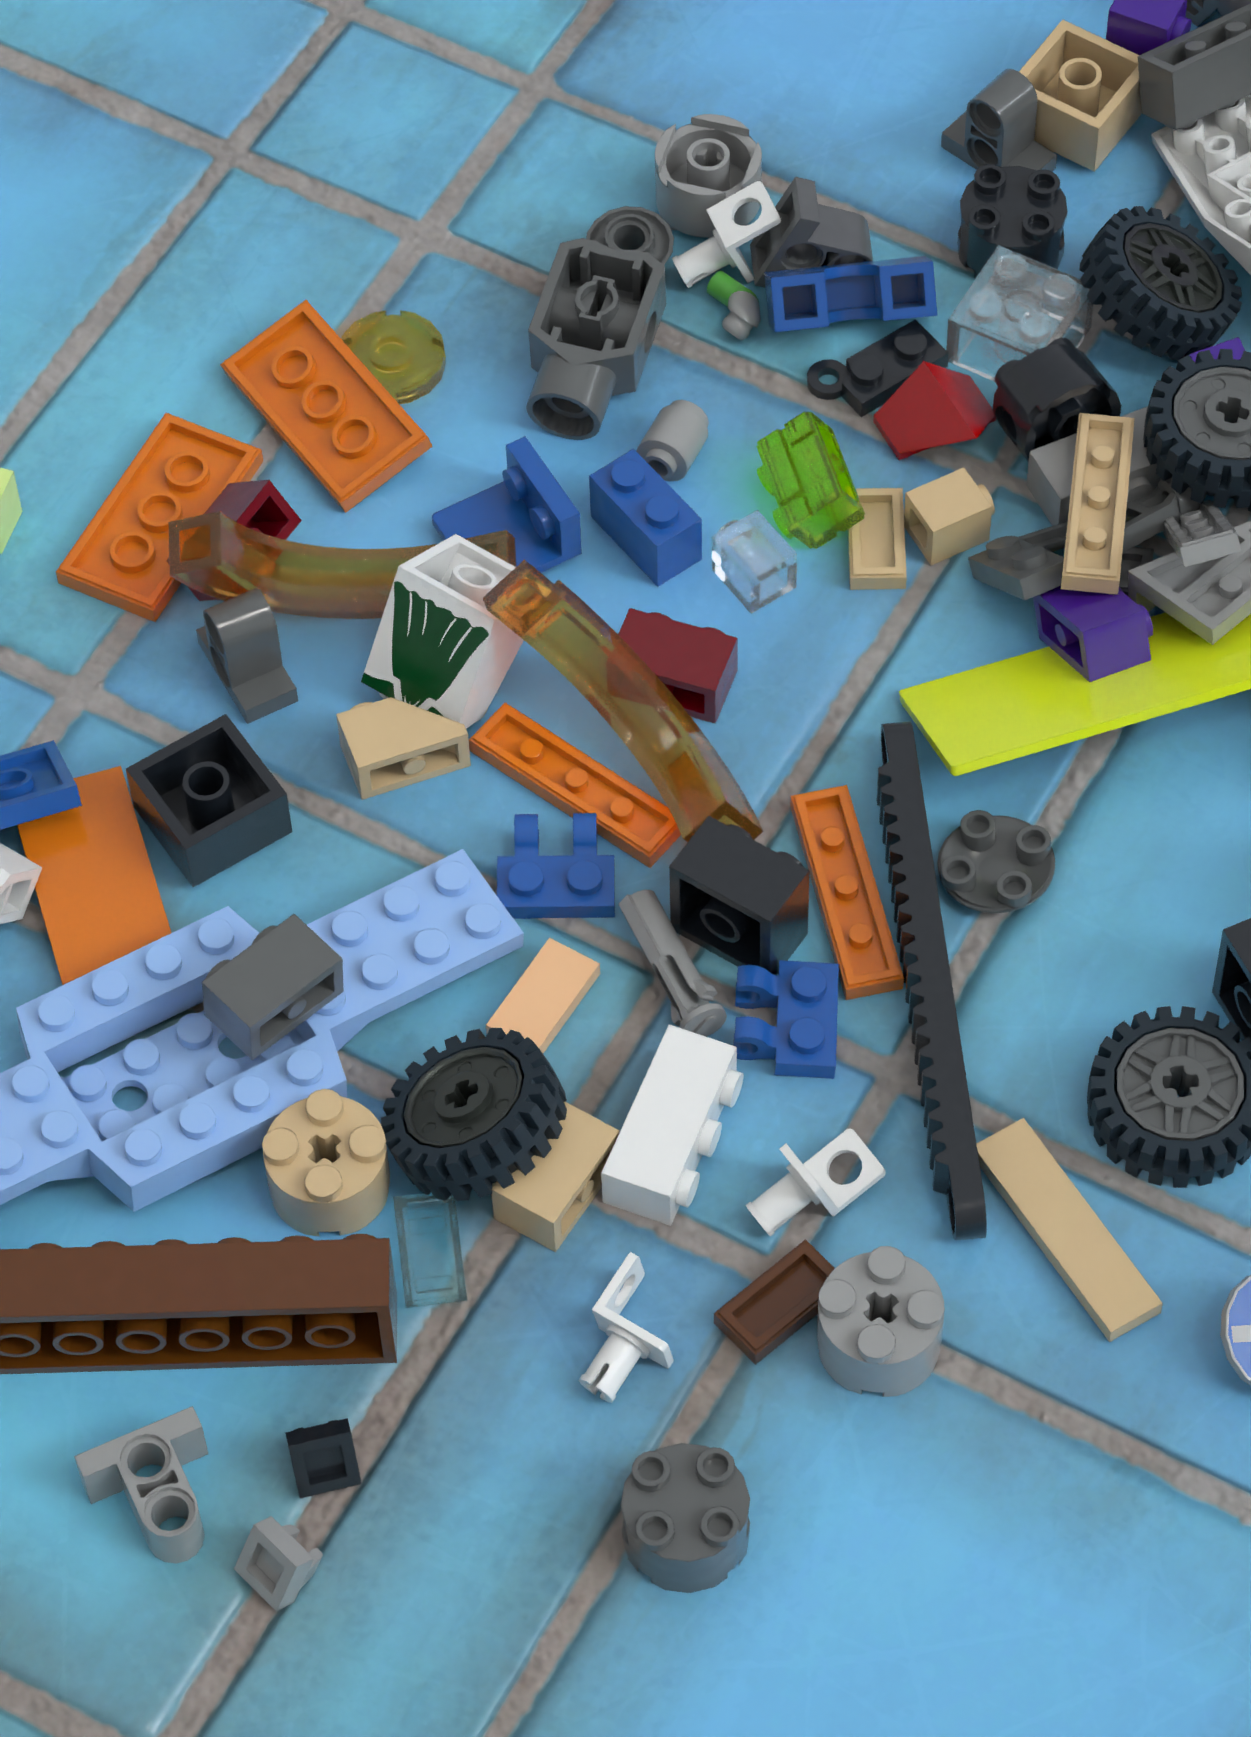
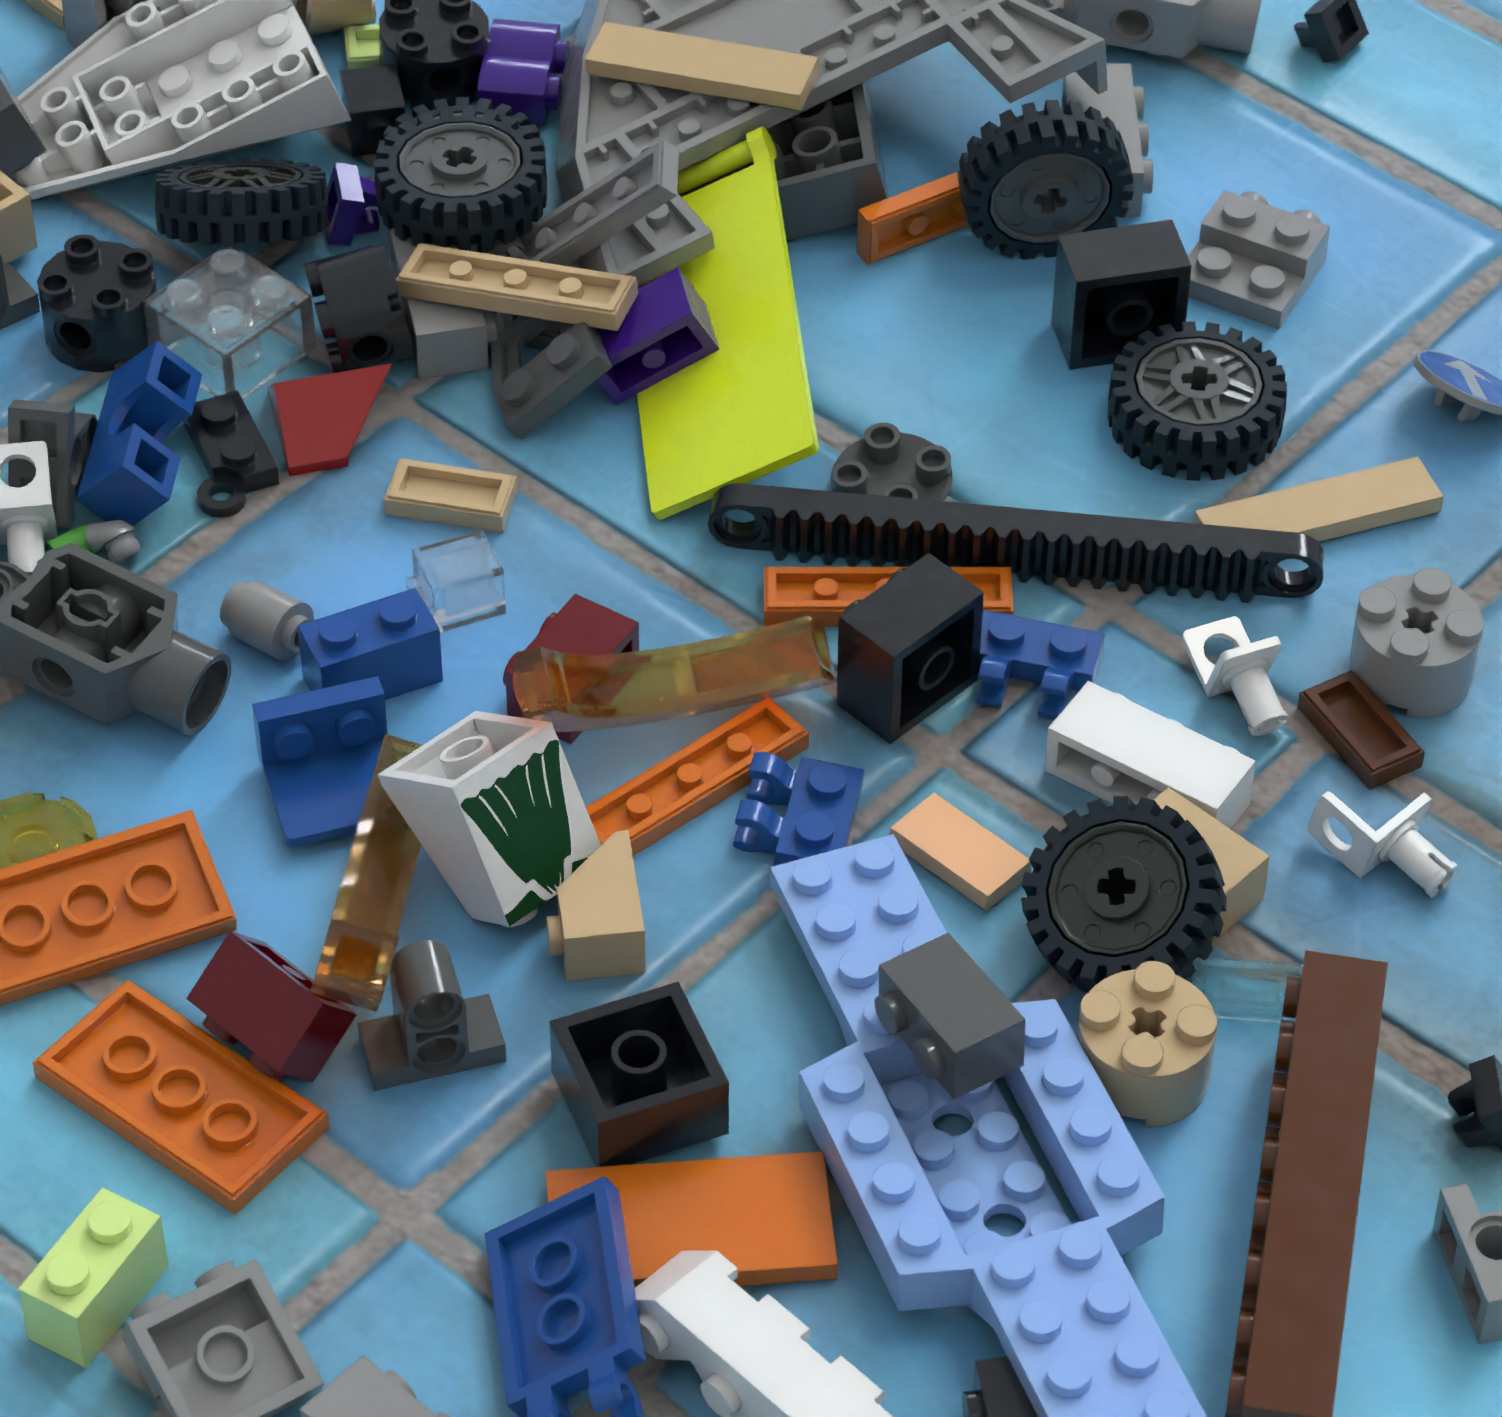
camera: 80 degrees left, 10 degrees down
light grey piece [619,890,727,1037] -> none
clear neon green brick [756,411,865,549] -> none
tan brick [904,467,995,566] -> none

